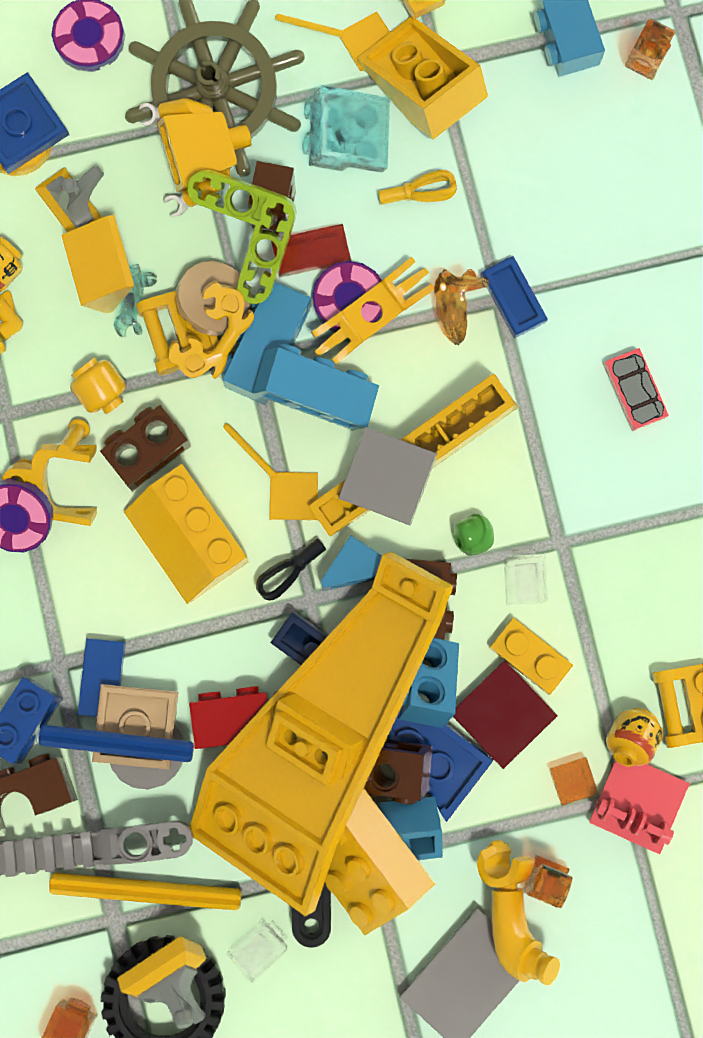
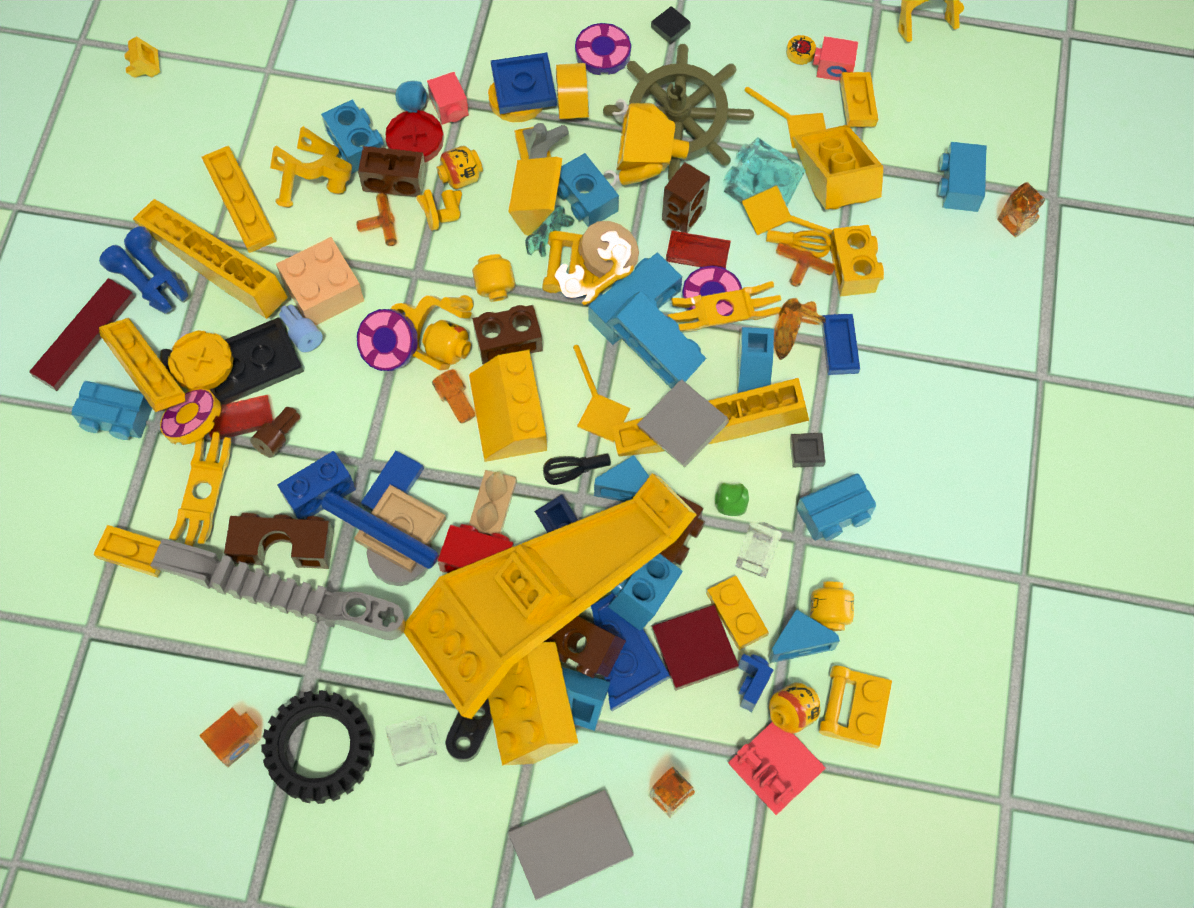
camera: 25 degrees right, 15 degrees down
yellow axle [49,872,242,911] -> none
piece [117,936,206,1029] -> none
lime beam [187,169,297,304] -> none
yellow piece [477,840,560,986] -> none
clear orange tile [548,757,599,806] -> none
tile [604,348,669,432] -> none
none -> yellow head [422,320,471,365]
none -> clear orange piece [431,369,475,424]
none -> tan tile [469,470,517,536]
none -> yellow brick [555,63,589,119]
none -> dark azure brick [557,153,619,227]
none -> dark azure slope [737,327,774,393]
none -> blue bracket [738,654,774,713]
none -> yellow piece [742,185,833,236]
none -> dark azure slope [769,609,840,663]
none -> clear orange piece [776,242,835,287]
none -> dark grey tile [789,433,826,468]
none -> dark azure brick [797,473,876,541]
none -> yellow head [810,581,855,631]
none -> yellow brick [830,225,884,297]

